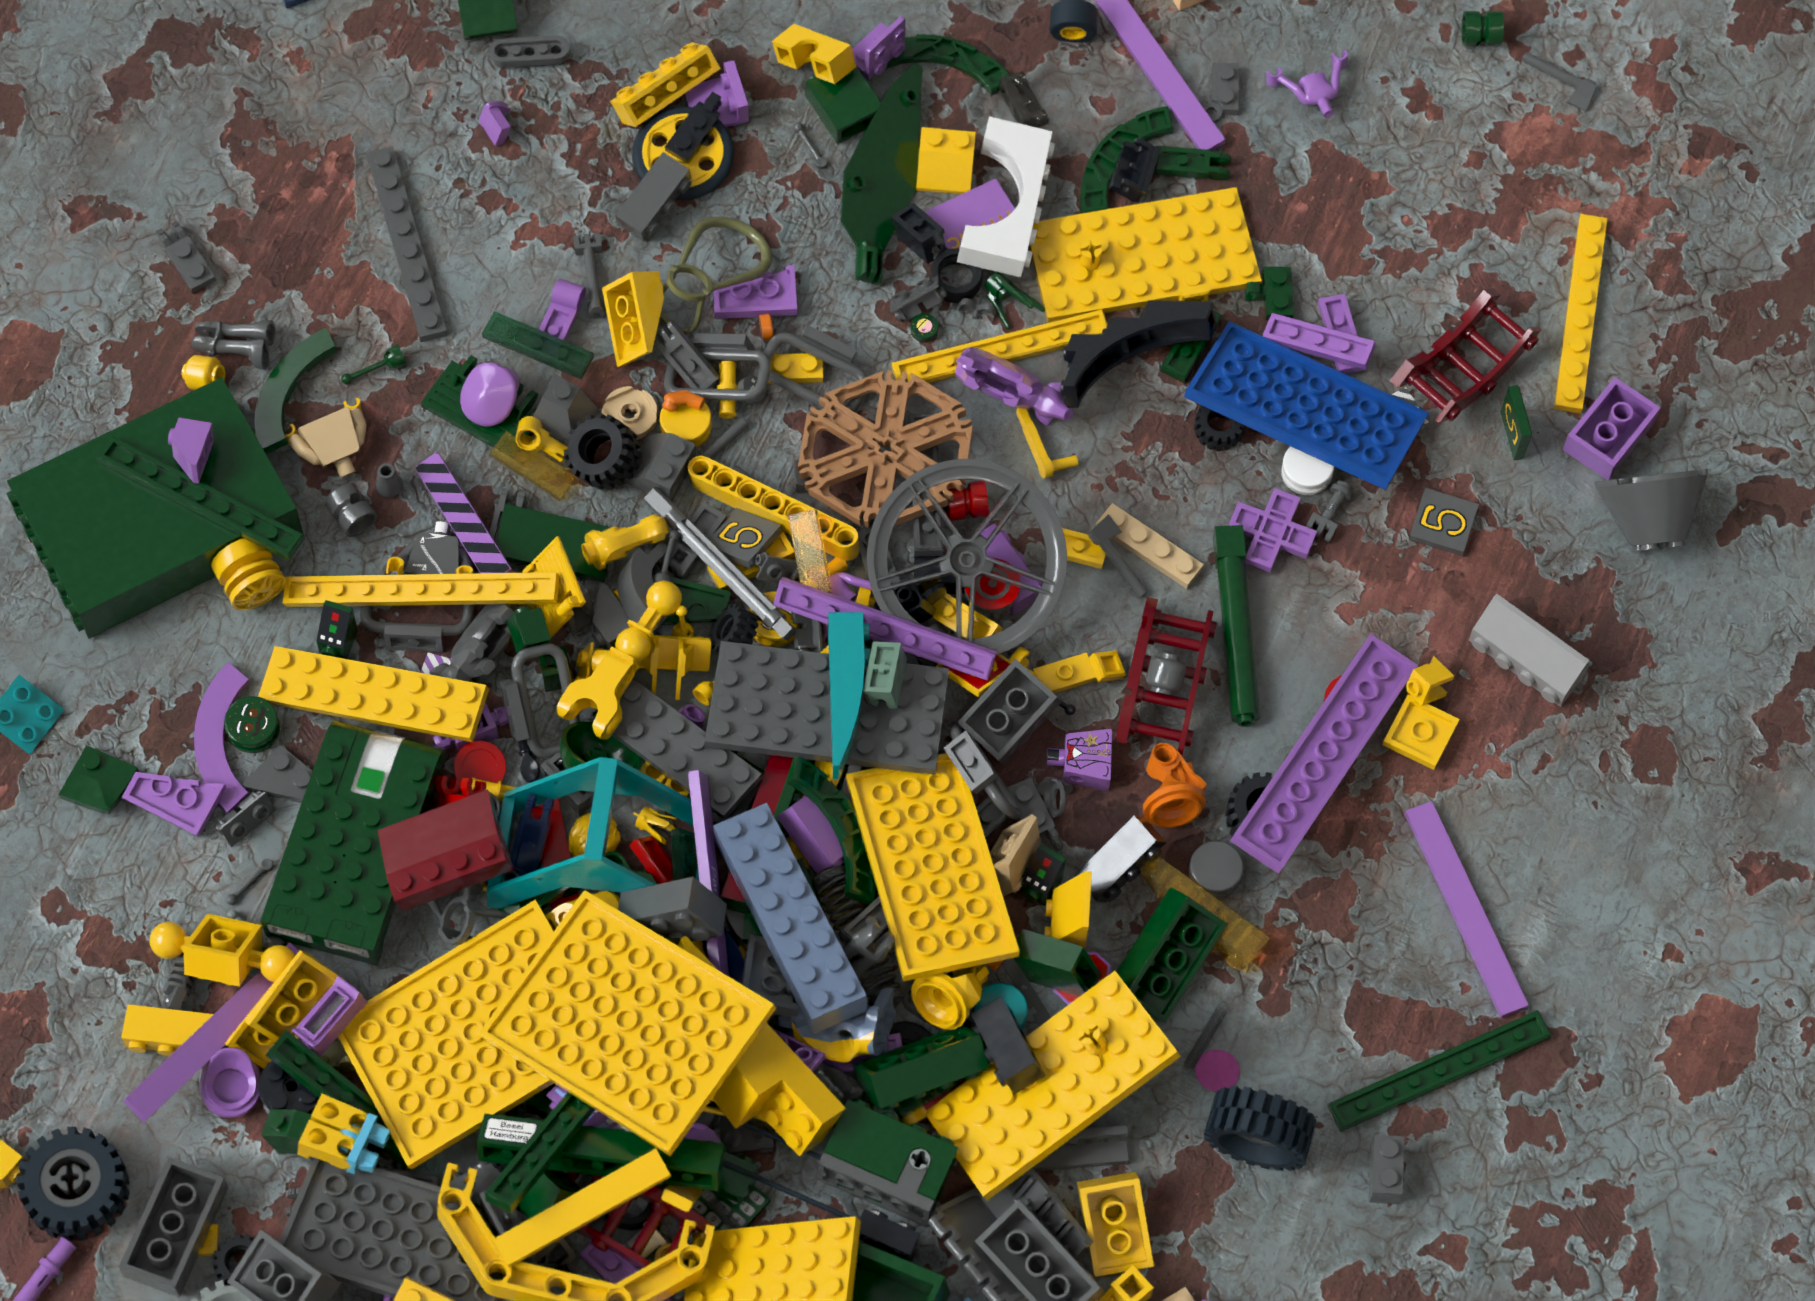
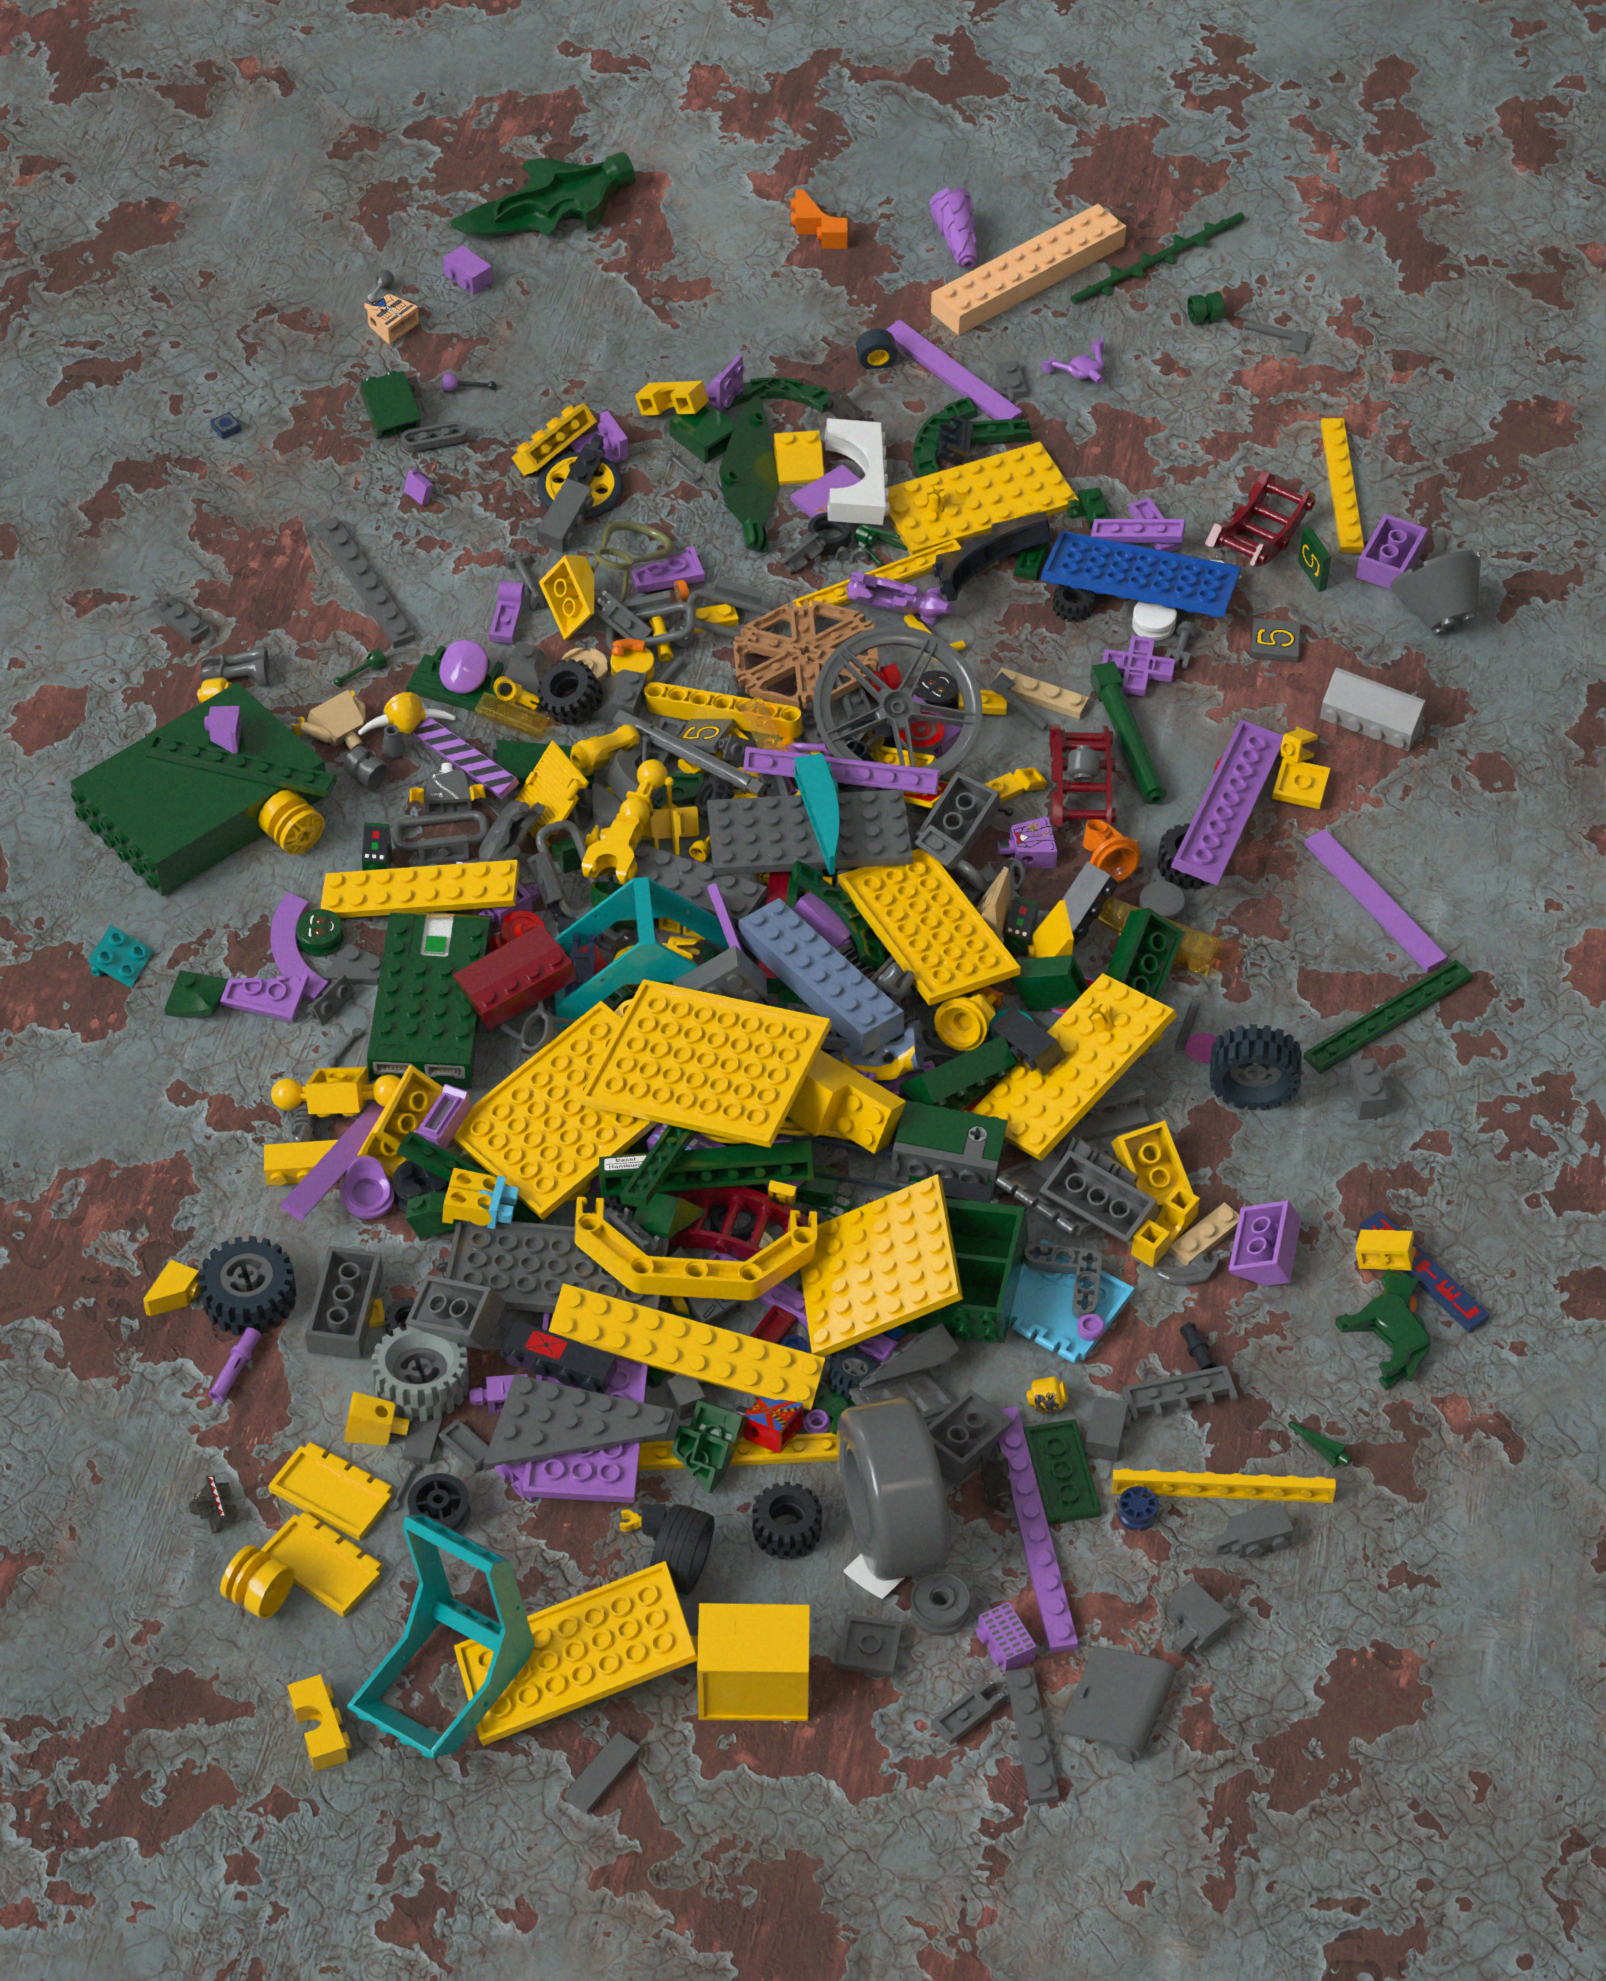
camera: 10 degrees left, 15 degrees down
dark green tile [254,327,338,454] -> none
yellow plate [283,572,560,607] -> none
clear green tile [482,311,594,380] -> none
yellow tile [494,1149,671,1267] -> none
dark green brick [507,606,551,653] -> none
sand green hinge [863,641,907,709] -> none
black hinge [891,203,946,264] -> none
dark green tile [910,314,938,342] -> none
none -> yellow helmet [358,692,456,735]
none -> black head [914,670,958,709]

